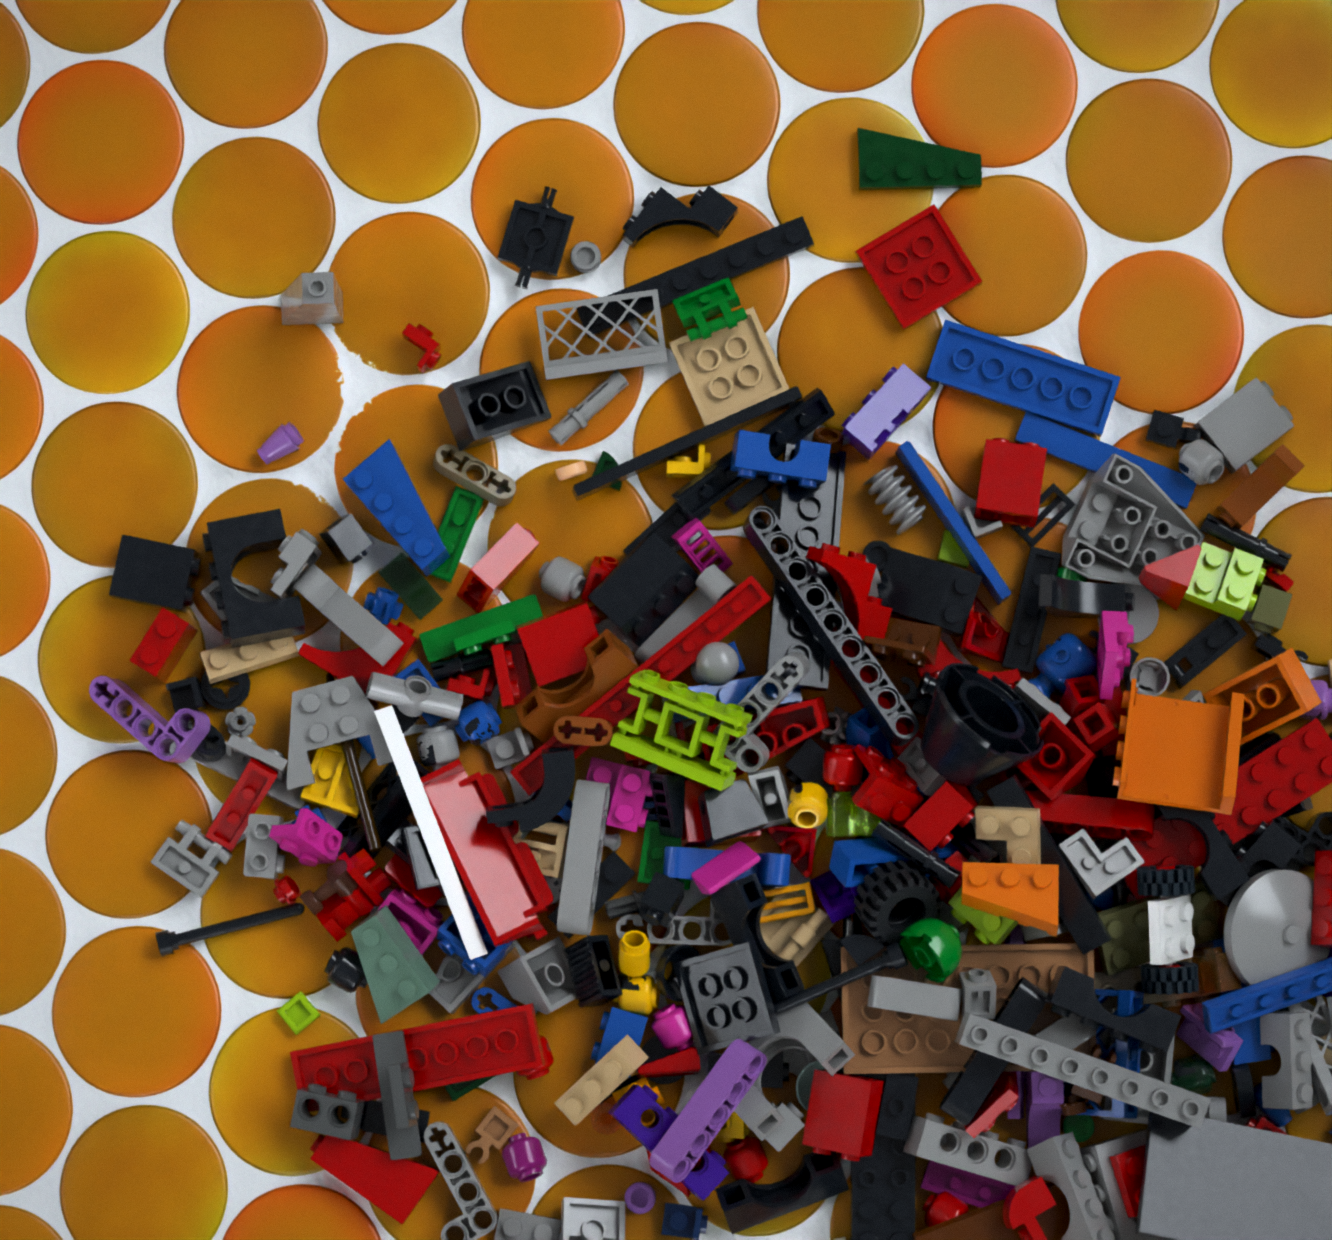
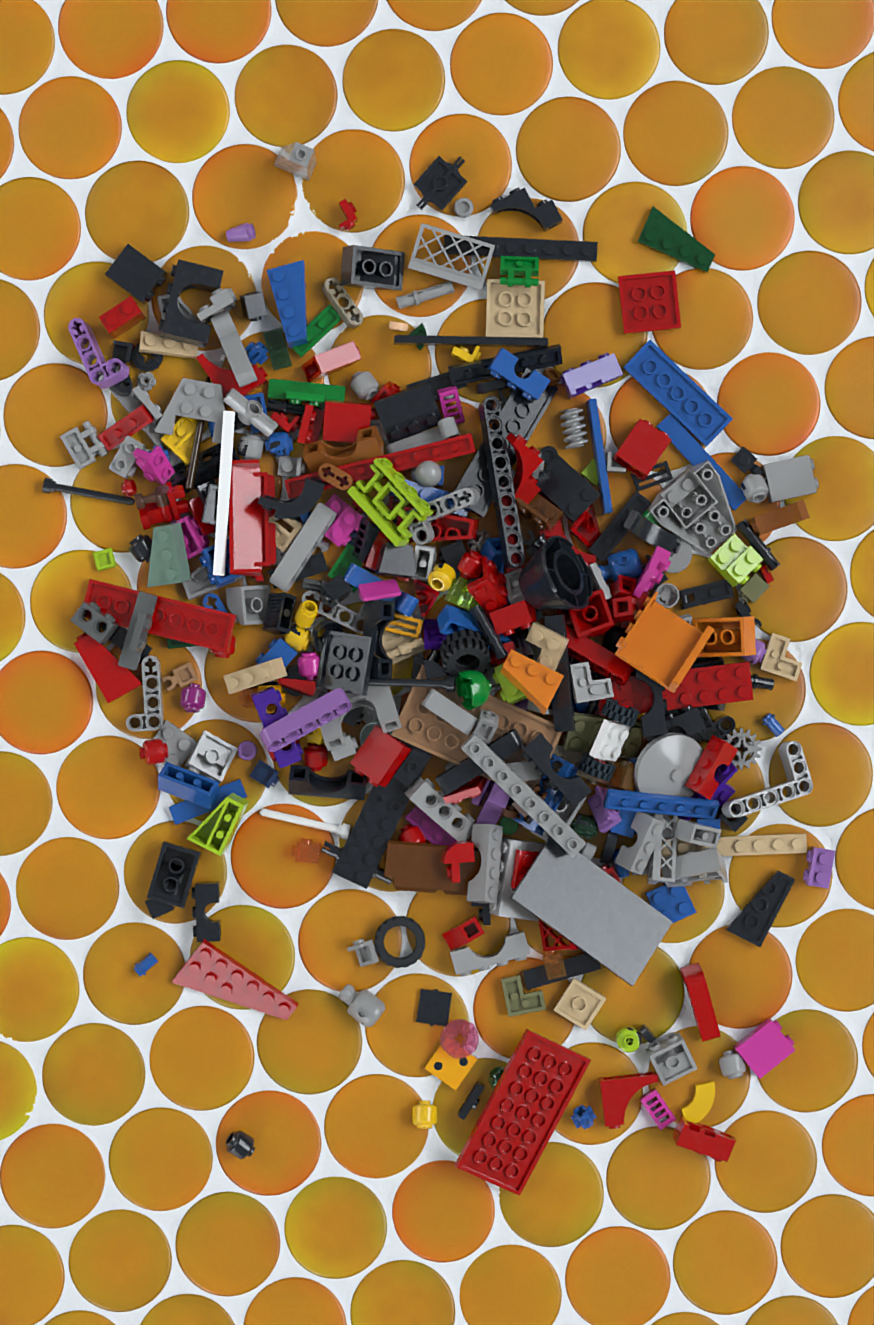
camera: 25 degrees right, 5 degrees up
slope [1138,544,1201,611] -> none

